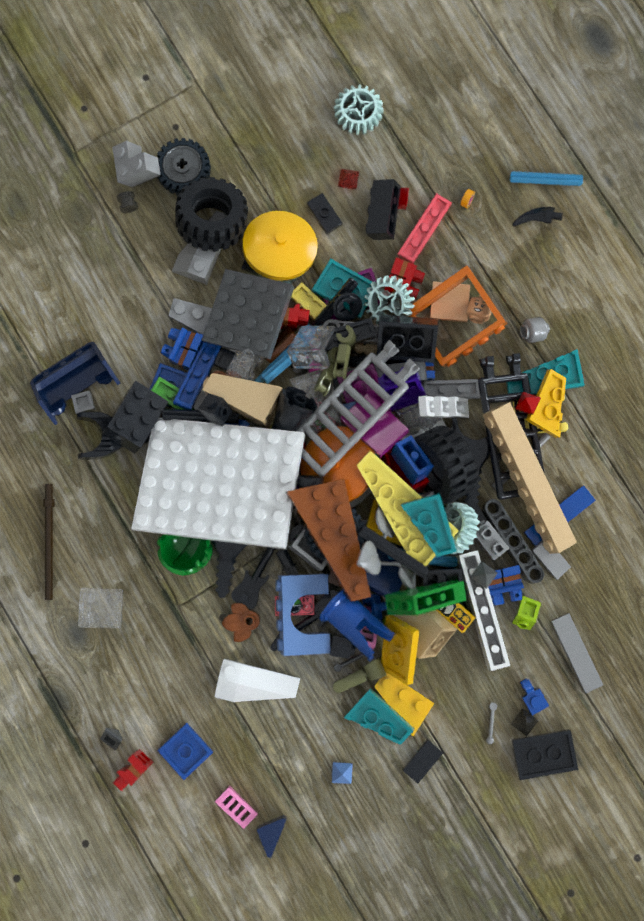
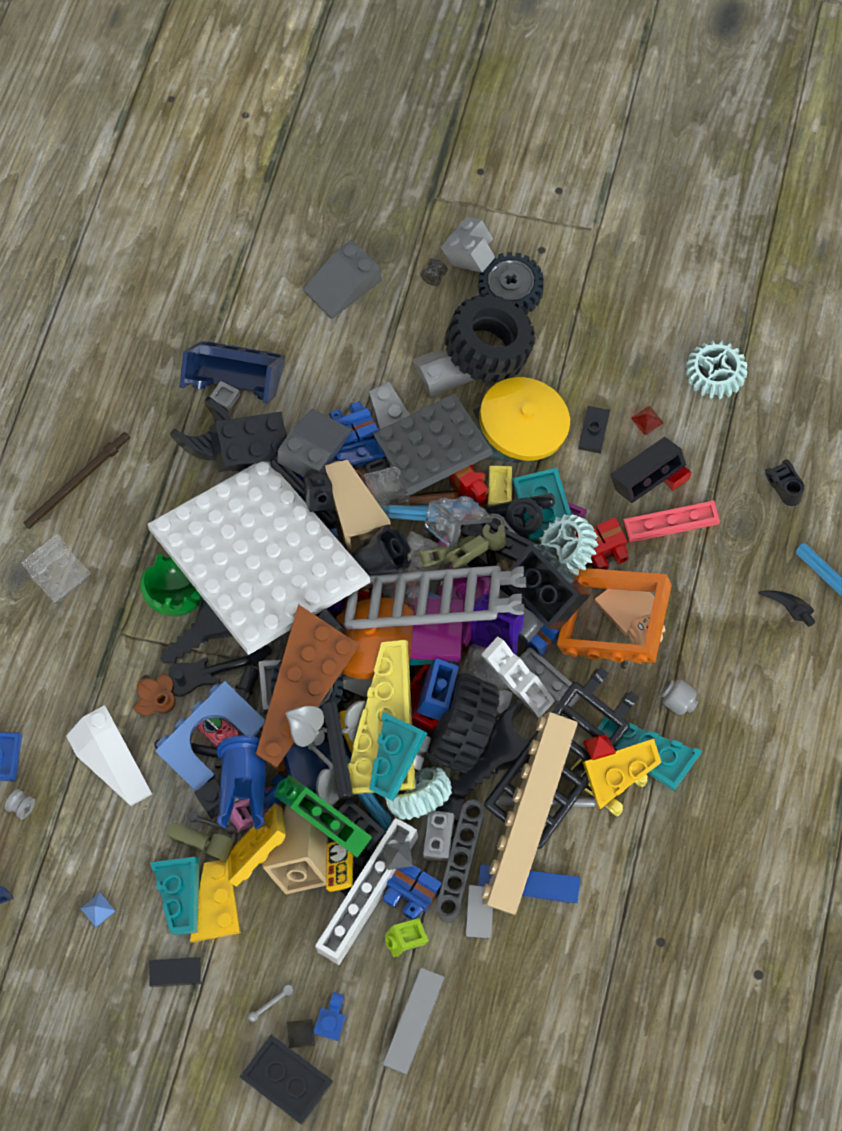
camera: 55 degrees right, 15 degrees down
light orange tile [460,189,475,209] -> none
none -> light grey wheel [4,789,35,820]
none -> dark grey slope [277,409,352,477]
none -> dark grey slope [303,239,382,319]
none -> black piece [765,459,805,506]

